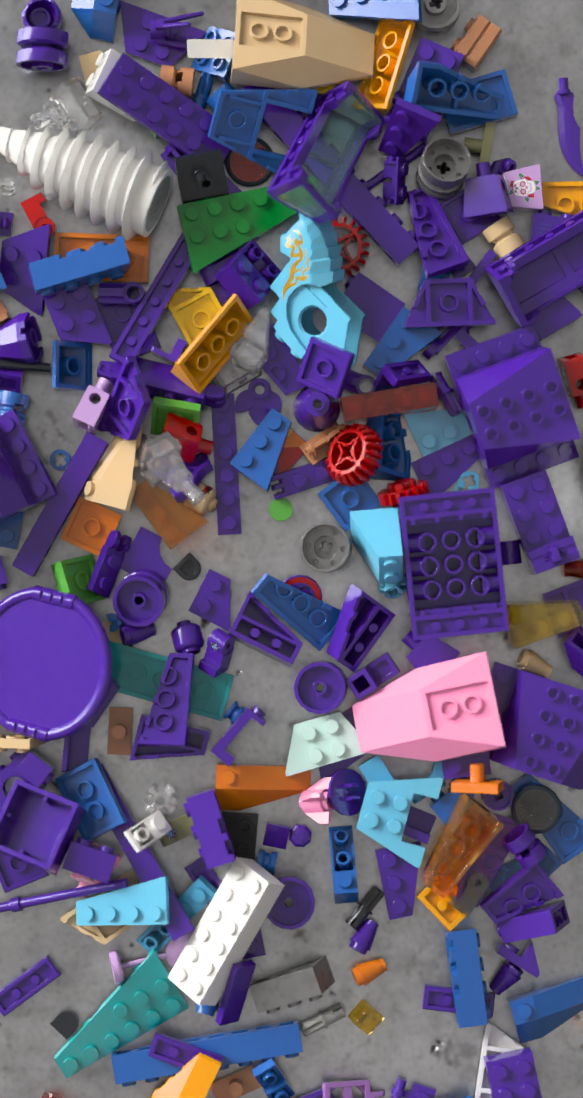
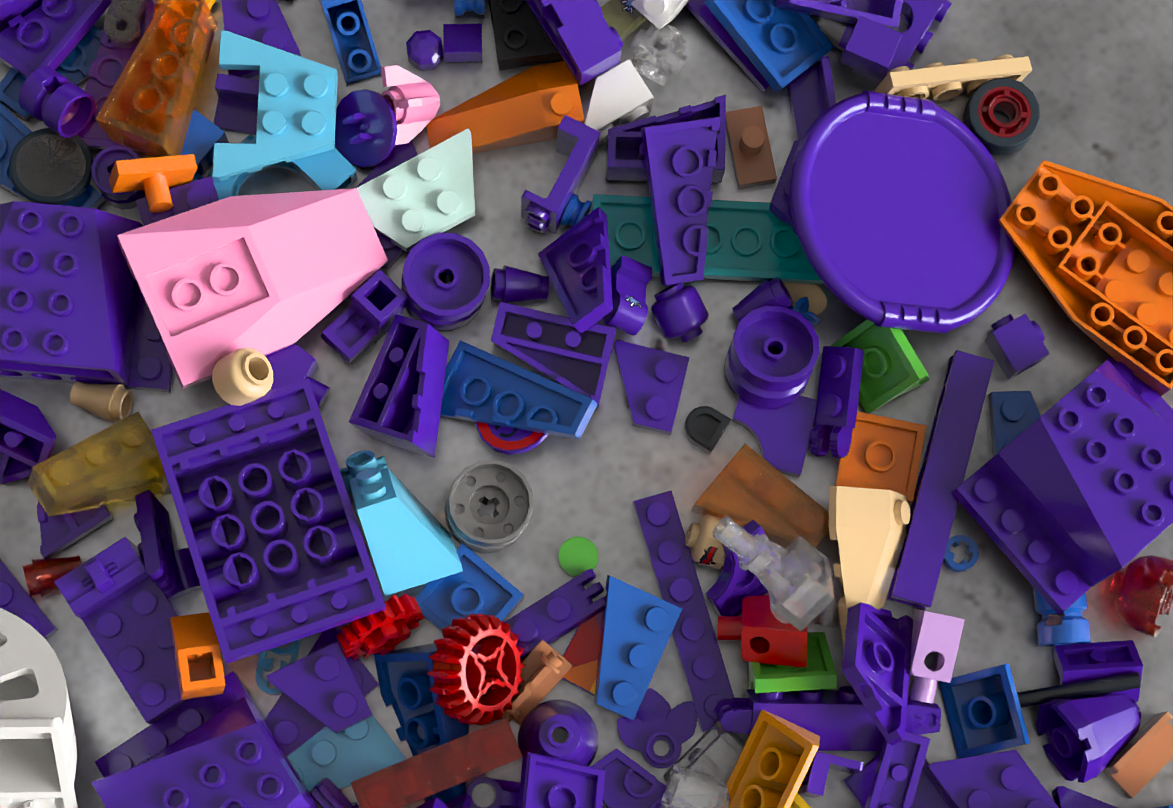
camera: 160 degrees right, 10 degrees down
none -> dark purple hinge [134,489,179,597]
none -> orange slope [170,612,225,700]
none -> tan head [212,347,273,406]
none -> dark purple wing [266,642,373,734]
none -> dark purple cone [491,265,549,303]
none -> dark purple wing [538,207,613,334]
none -> white slope [585,59,654,145]

